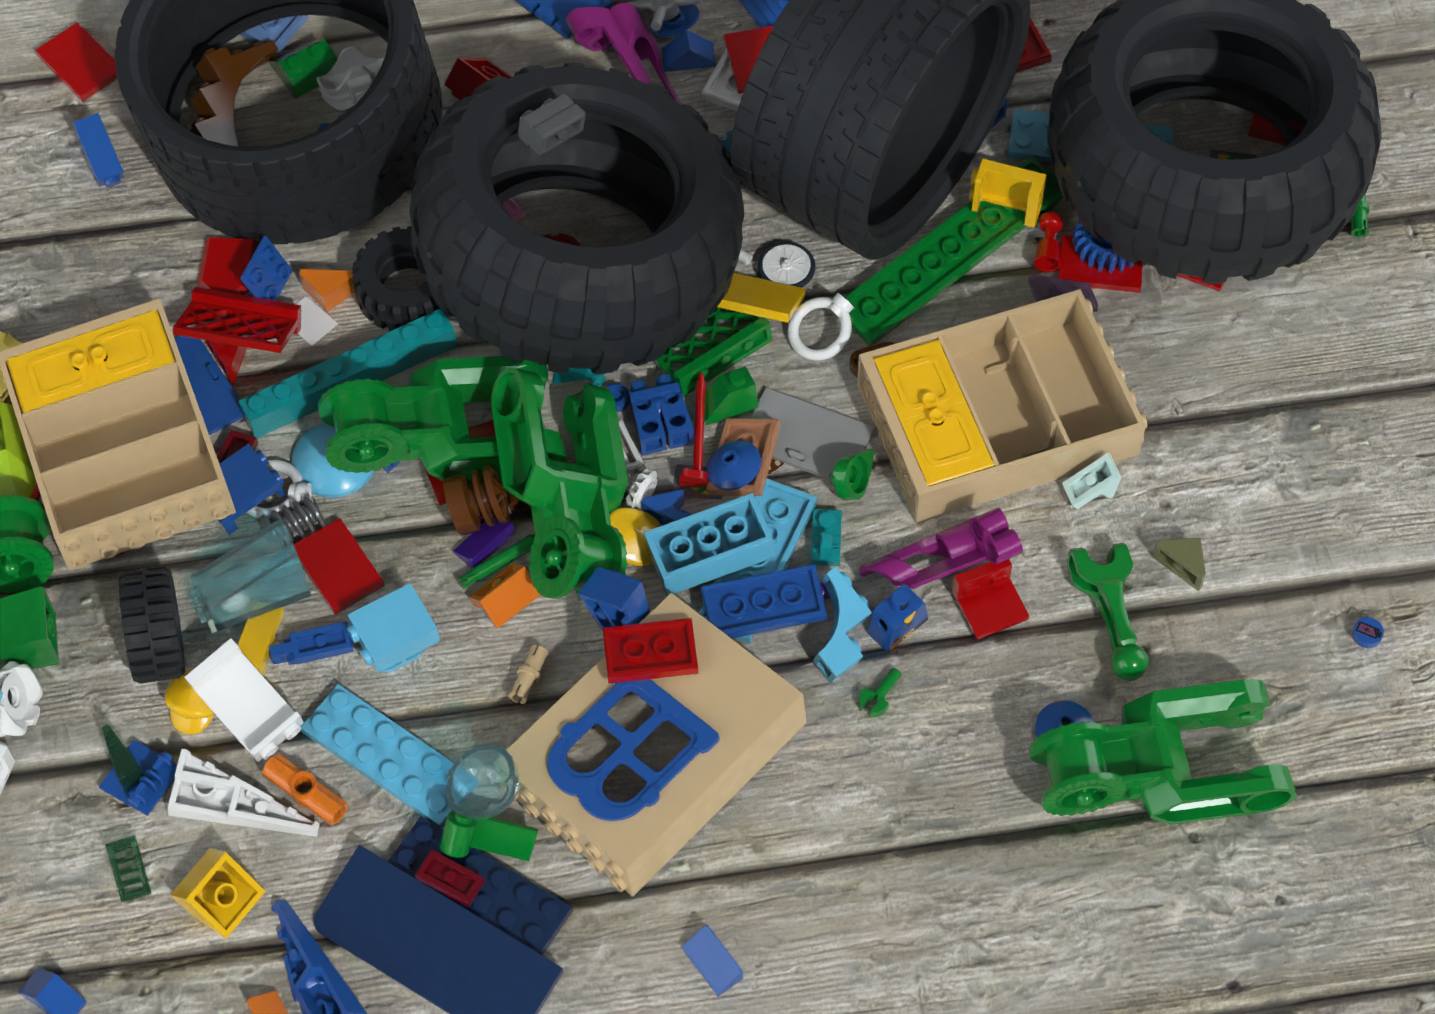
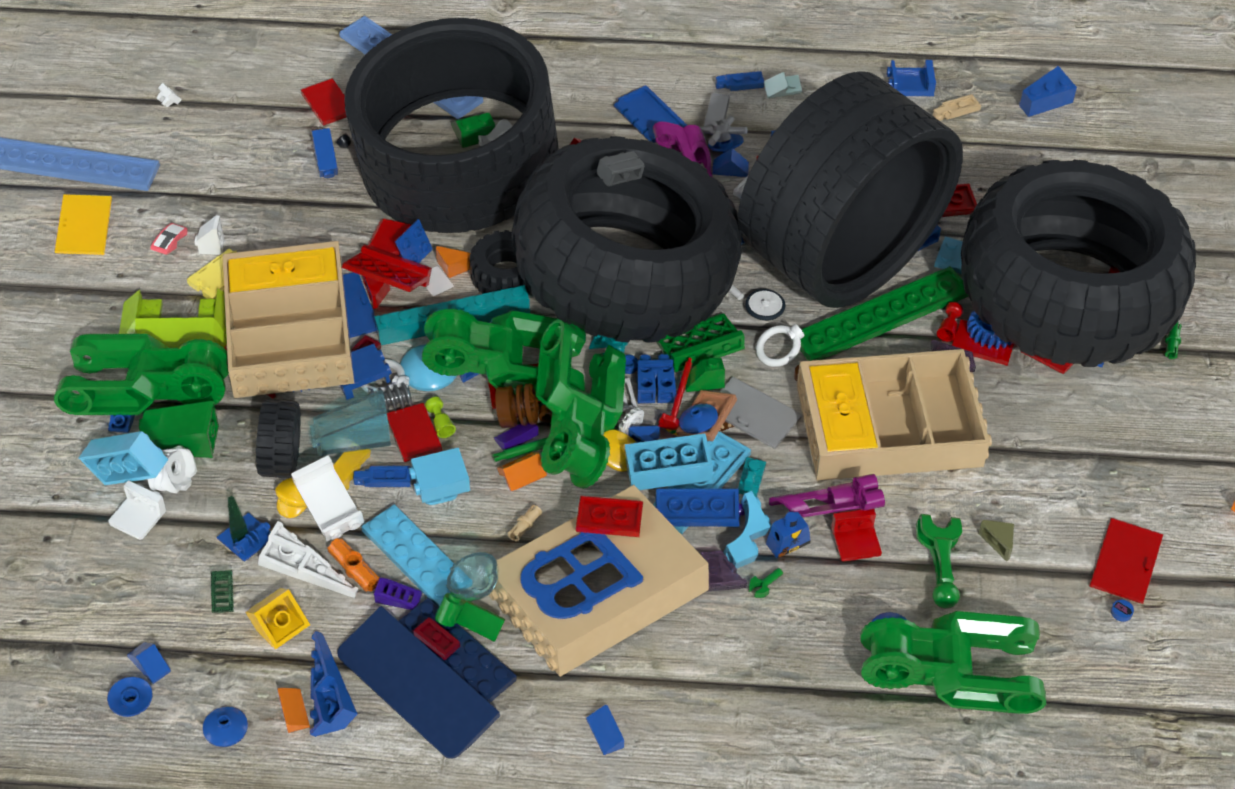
camera: 10 degrees right, 10 degrees down
reddish brown arch [190,40,279,146] -> none
blue wedge [578,567,650,631] -> none
yellow tile [717,273,806,323] -> none
green piece [829,449,875,501] -> none
yellow panel [969,159,1046,228] -> none
light aqua slope [1062,453,1121,509] -> none
none -> black hinge [335,133,351,148]
none -> dark purple slope [374,577,422,610]
none -> lime piece [425,397,456,438]
none -> clear purple wing [701,550,747,592]
none -> red container [1089,518,1164,604]

